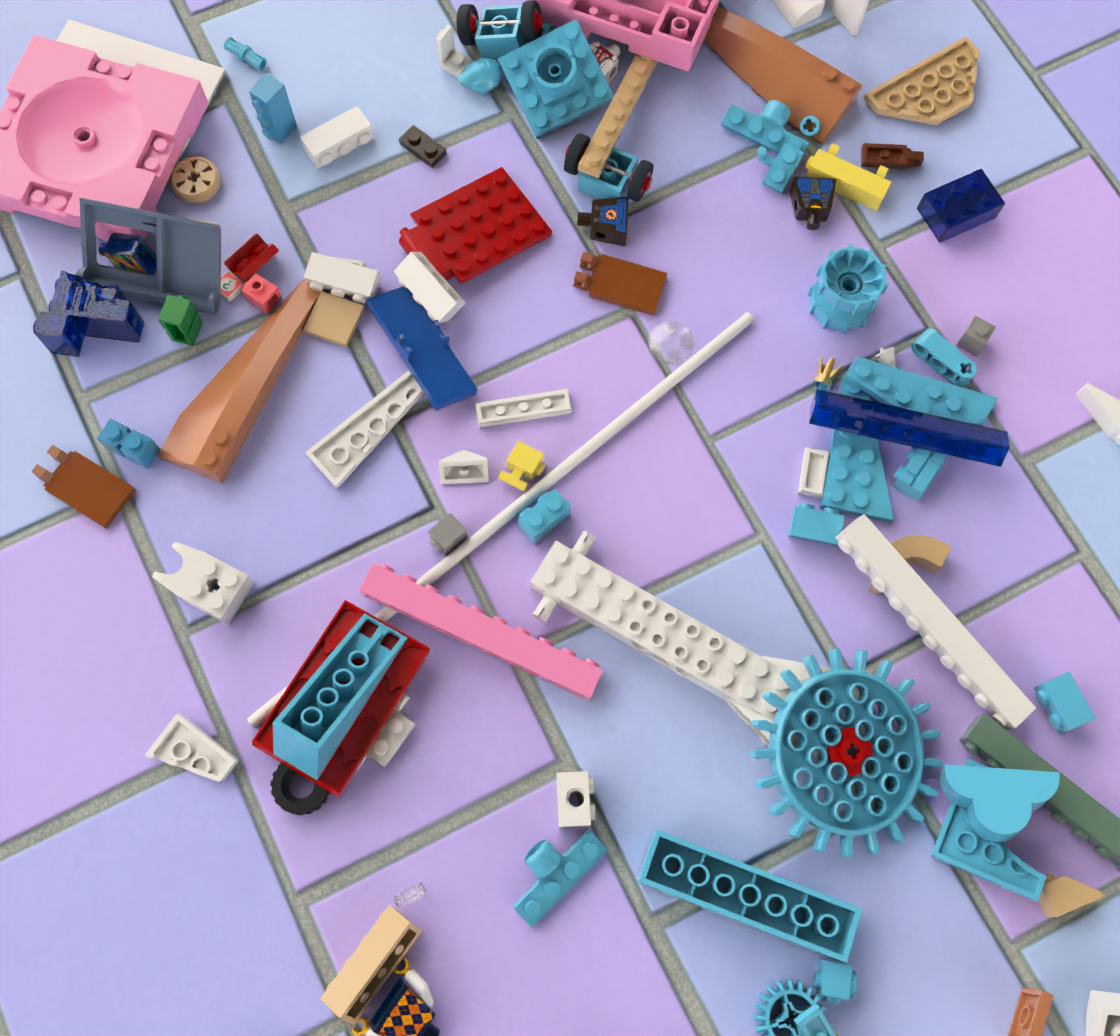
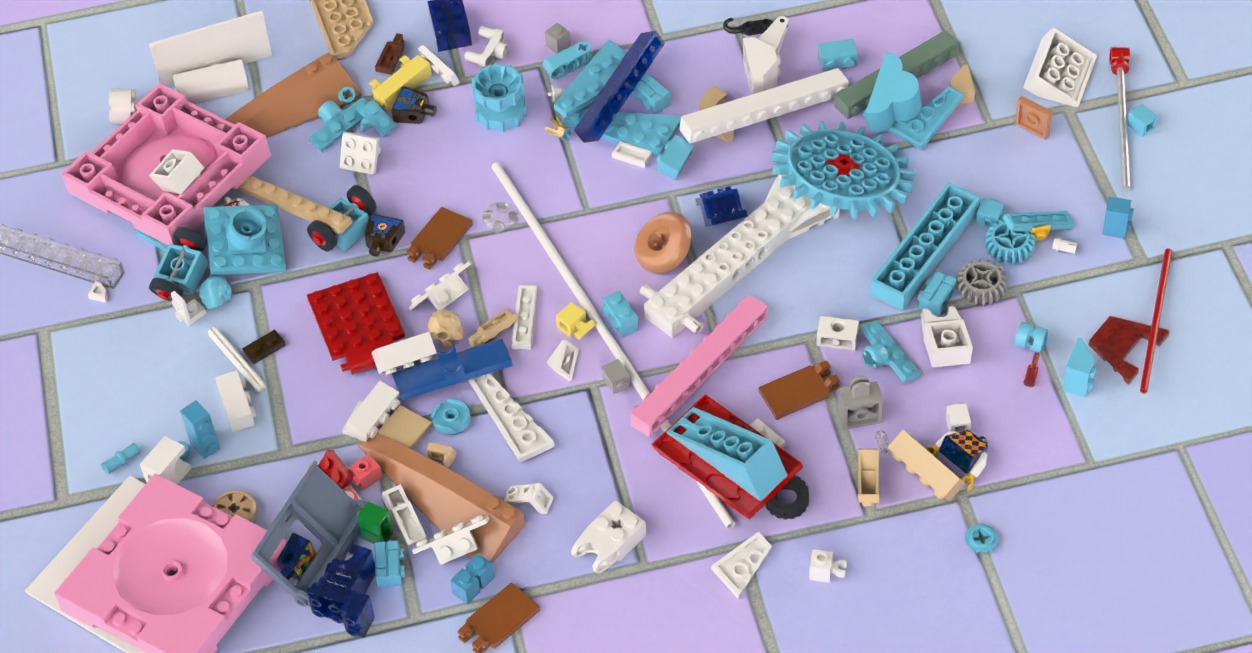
camera: 70 degrees left, 20 degrees down
none -> white piece [140,436,192,485]
none -> white axle [208,327,266,392]
none -> white plate [339,132,381,175]
none -> medium azure brick [374,540,405,588]
none -> white slope [382,484,426,547]
none -> white bracket [409,261,471,310]
none -> white bracket [412,514,489,565]
none -> white plate [418,45,460,87]
none -> tan animal [427,309,465,348]
none -> tan plate [427,442,456,468]
none -> medium azure plate [431,399,471,434]
none -> white connector [464,26,509,68]
none -> tan hinge [468,310,518,348]
none -> white bracket [504,483,554,514]
none -> nougat hat [634,212,691,273]
none -> clear blue bracket [695,186,748,227]
none -> white slope [723,16,788,95]
none -> dark orange tile [758,361,840,420]
none -> white brick [809,549,847,583]
none -> light grey brick [838,376,883,430]
none -> tan arch [858,448,879,506]
none -> medium azure brick [917,271,957,317]
none -> white brick [921,306,973,367]
none -> white brick [946,403,971,435]
none -> light grey gear [956,259,1008,306]

